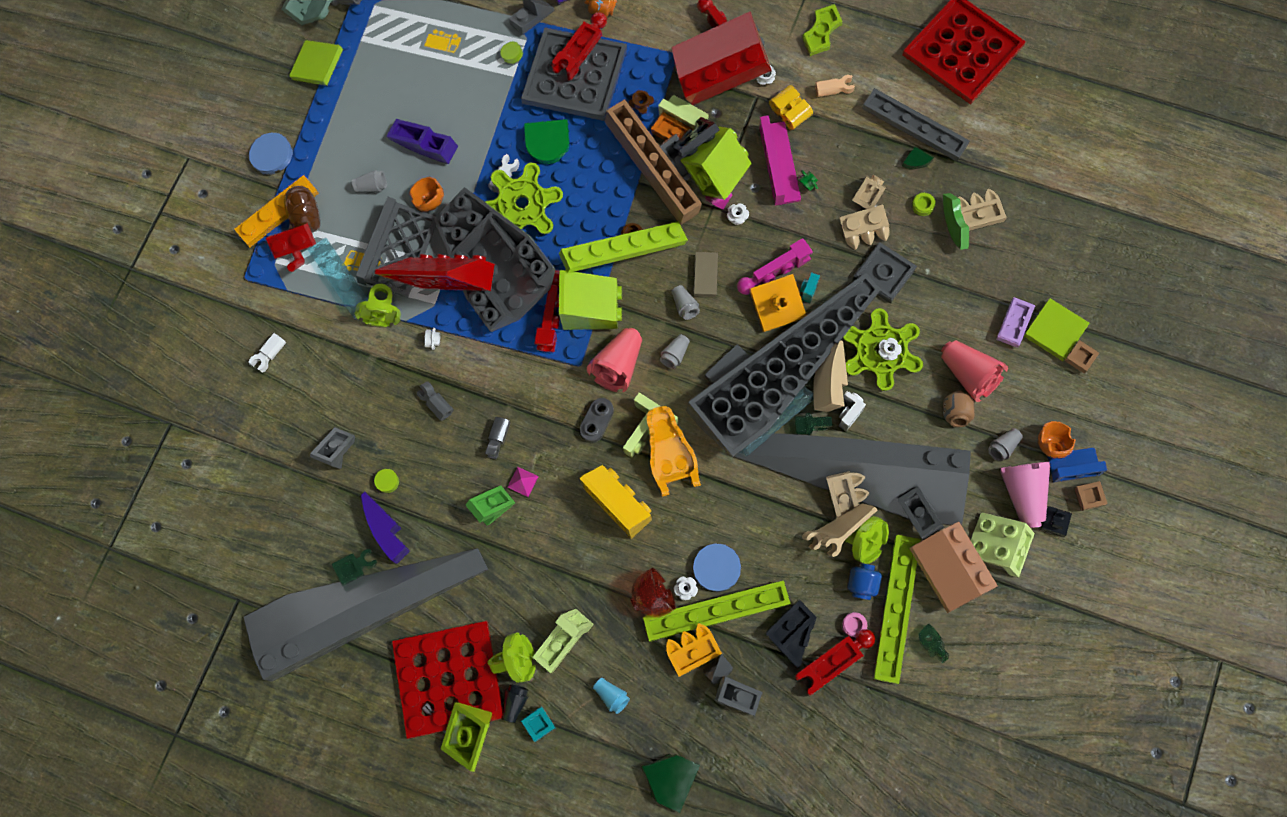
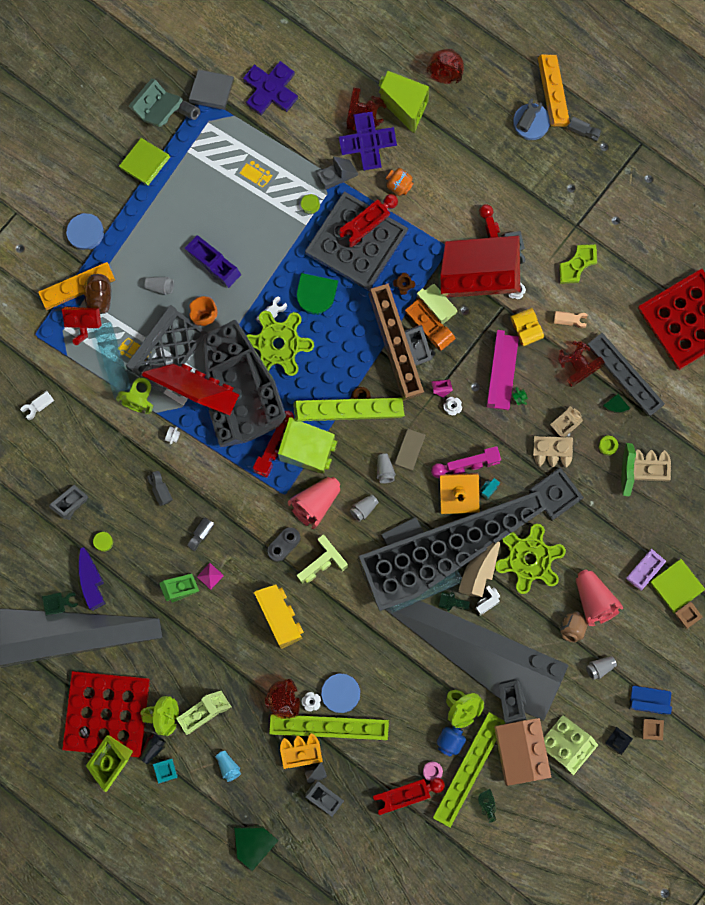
camera: 15 degrees right, 5 degrees up
light orange animal [646,406,701,497] -> none
black wing [673,117,720,157] -> none
lime slope [681,126,752,200] -> none
black wing [764,599,817,668] -> none
tan flag [802,503,877,557] -> none
tan plate [826,471,869,518] -> none
white plate [878,338,901,360] -> none
bright pink cone [1000,462,1050,528] -> none
orange hair [1038,421,1076,459] -> none
none -> clear red piece [558,341,605,387]

